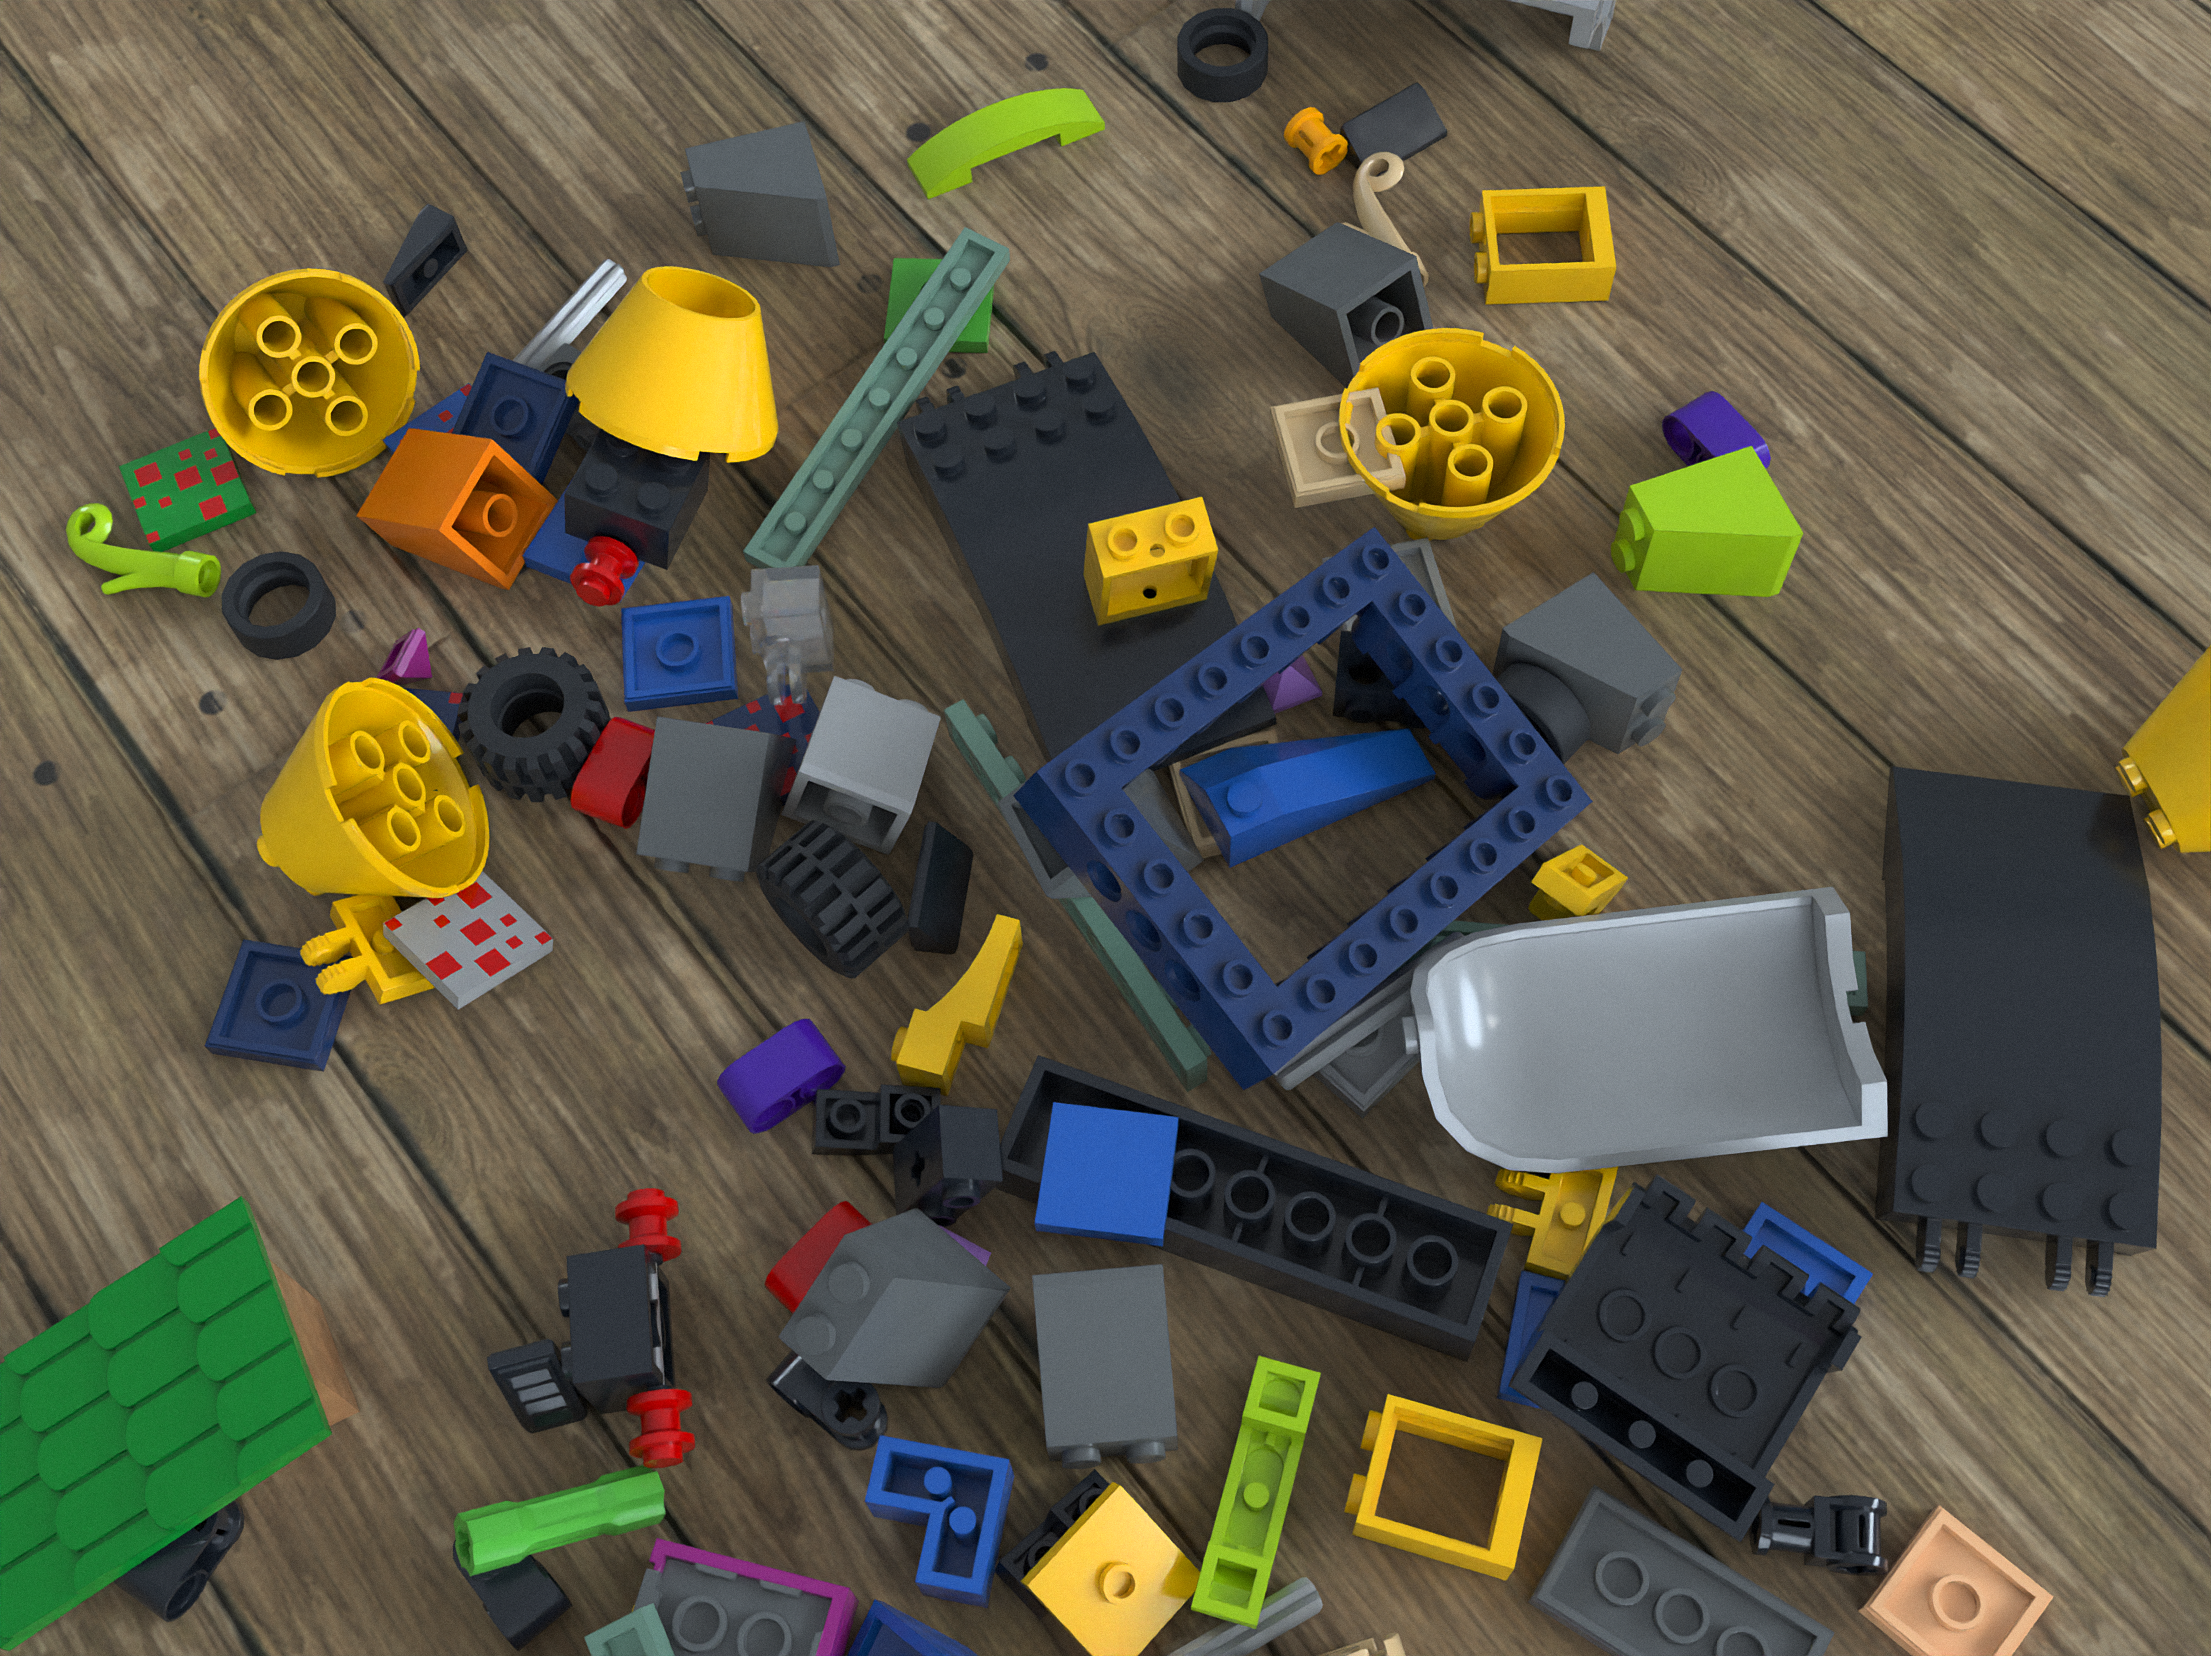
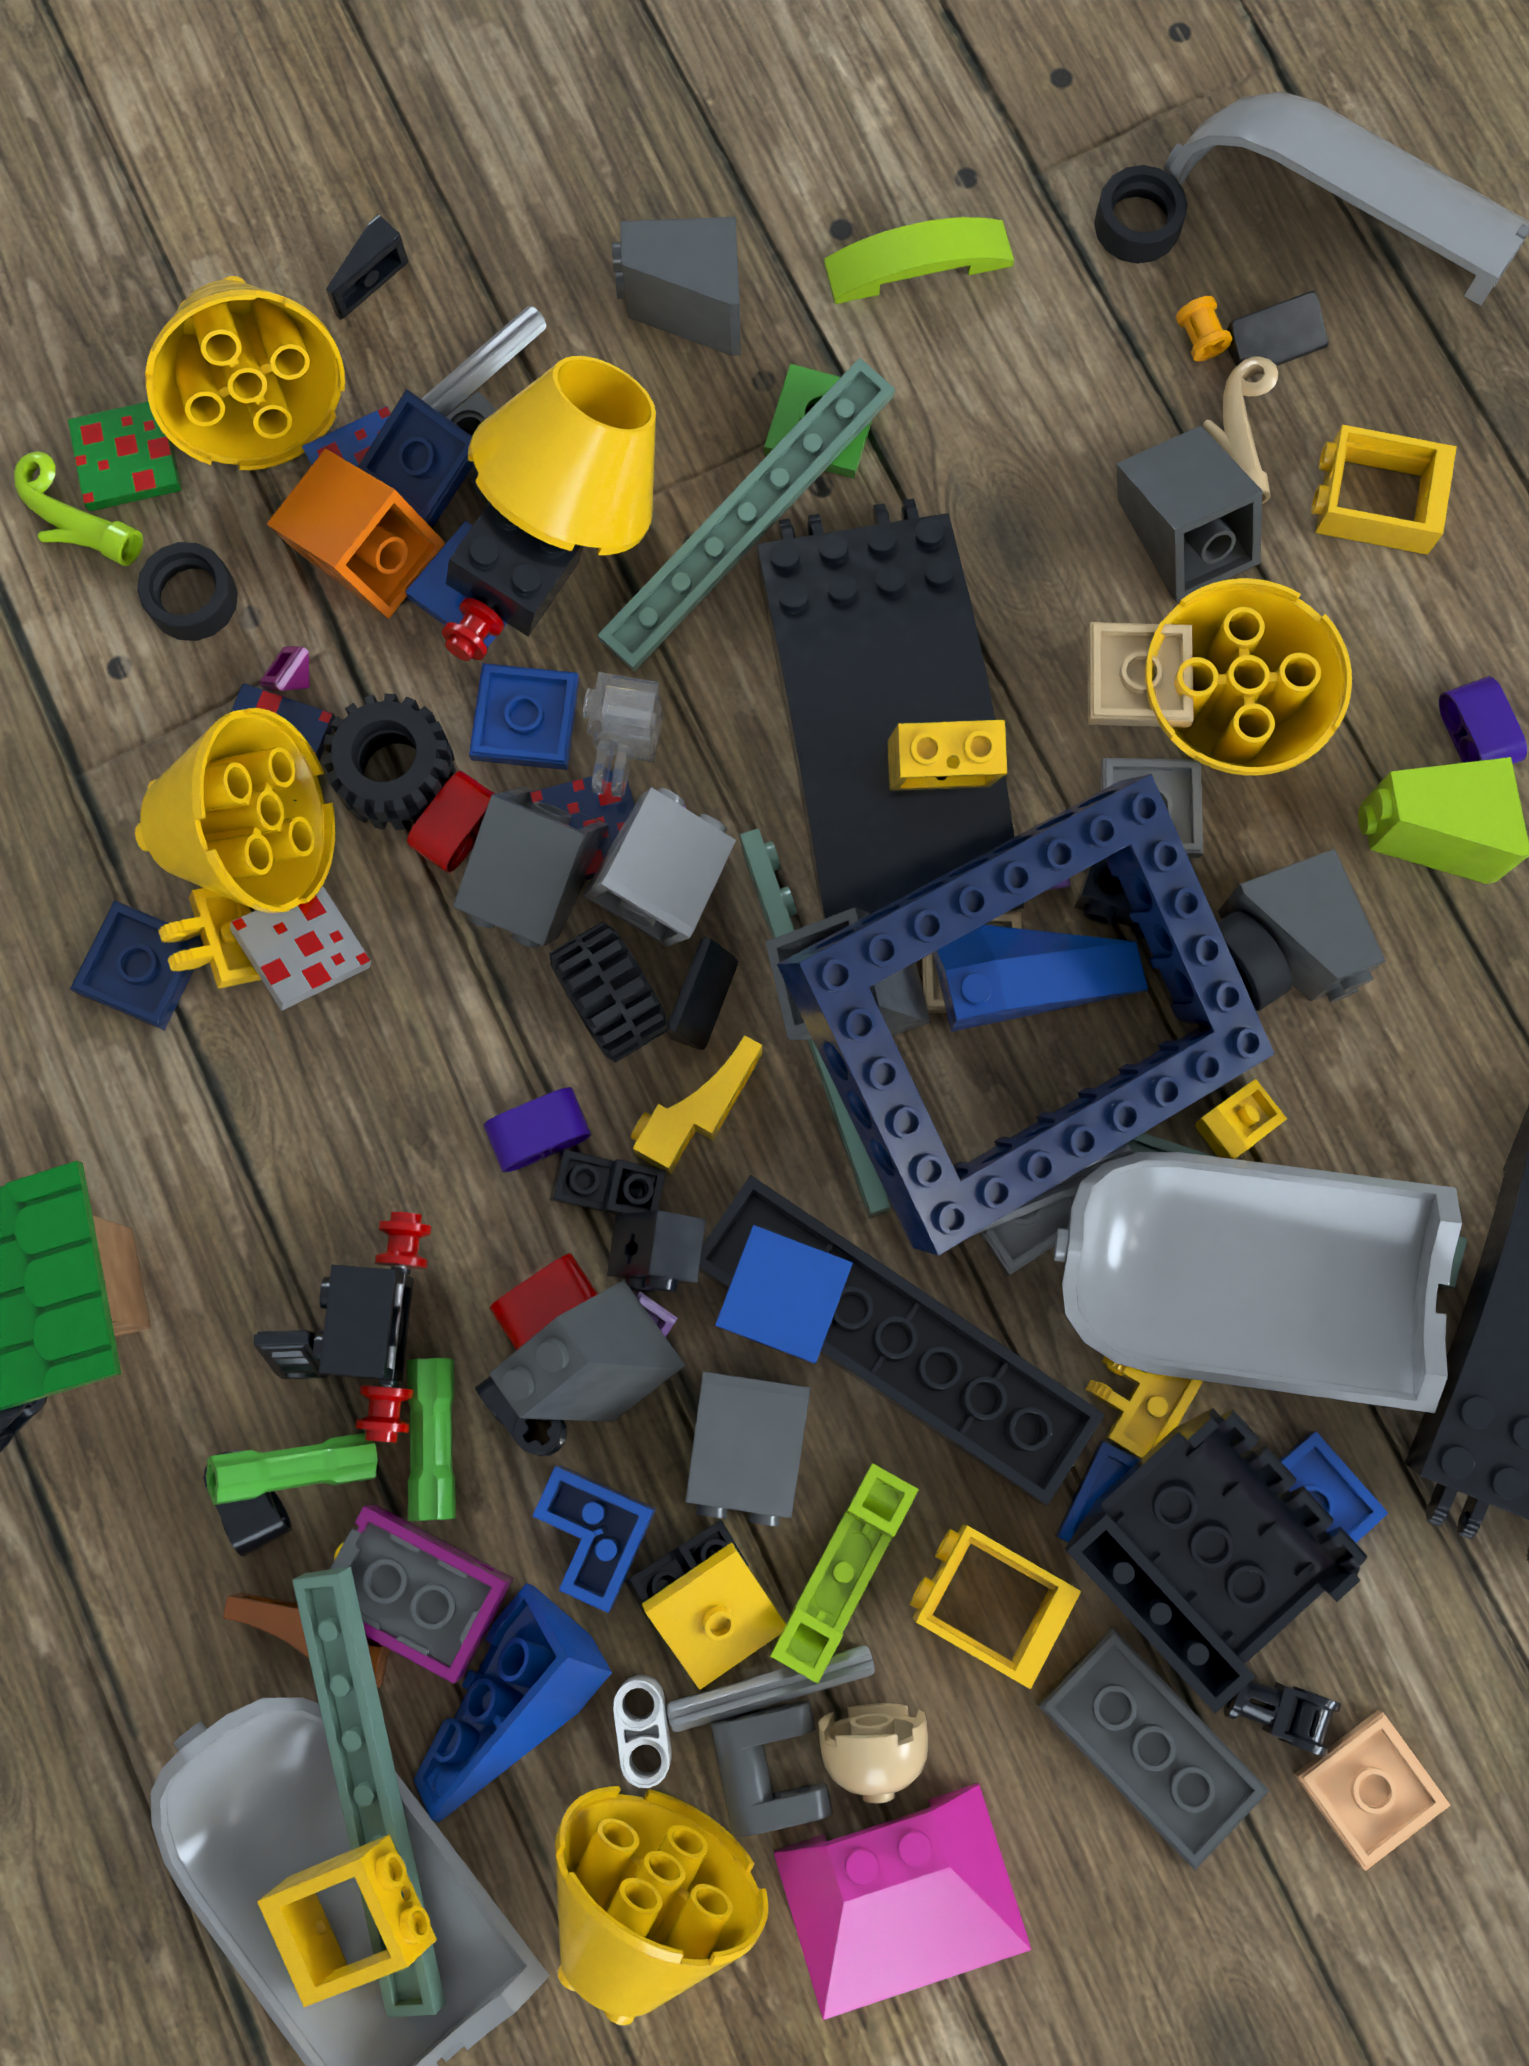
camera: 10 degrees right, 15 degrees up
none -> bright green axle [407,1358,456,1521]

